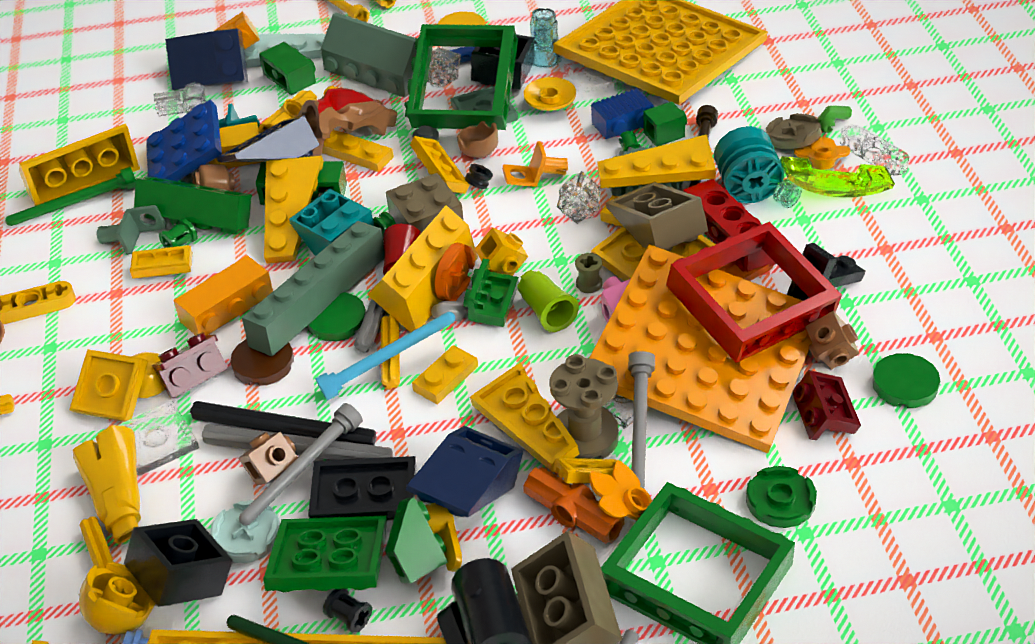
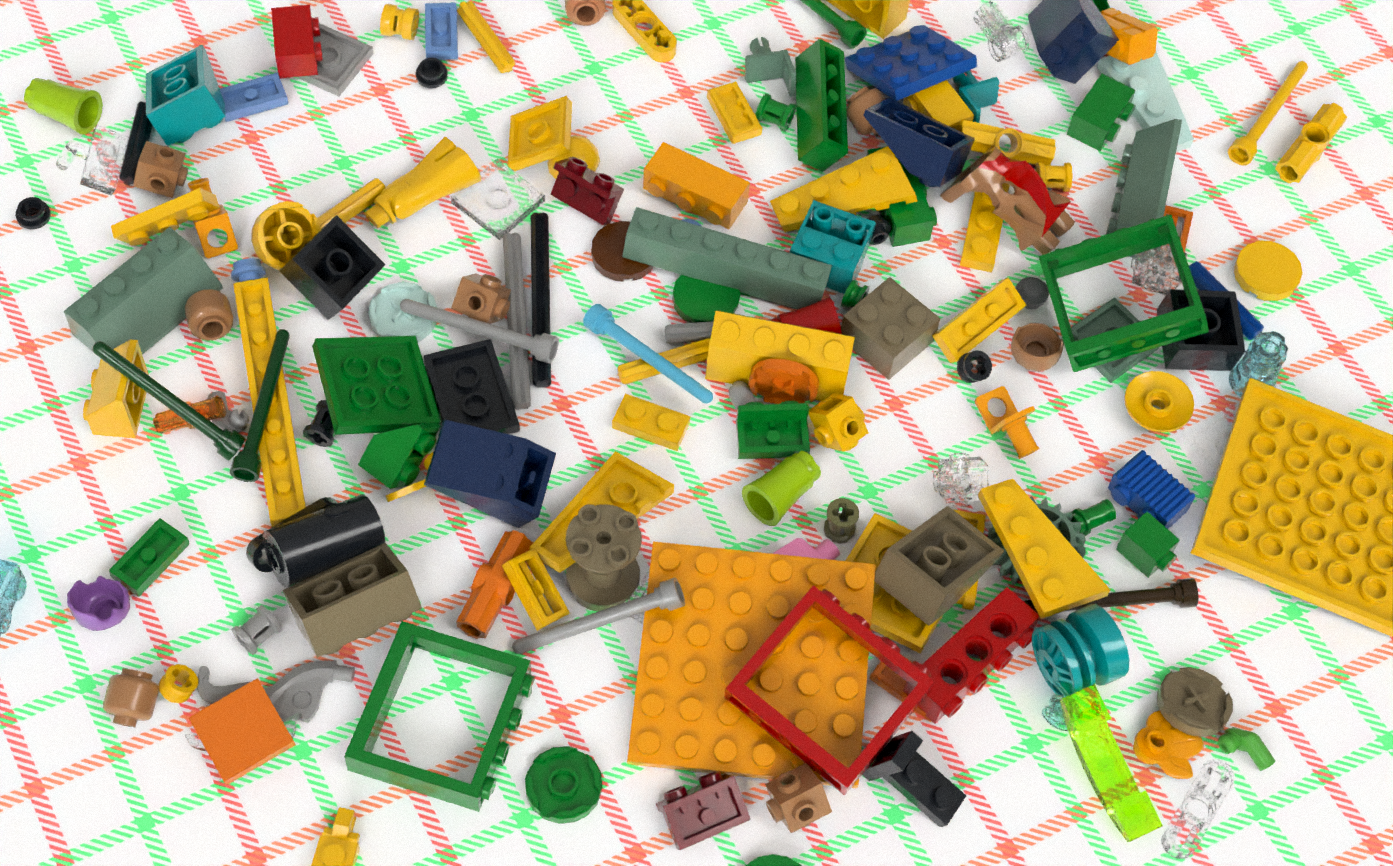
camera: 65 degrees right, 15 degrees up
light orange plate [589,460,652,521] -> none

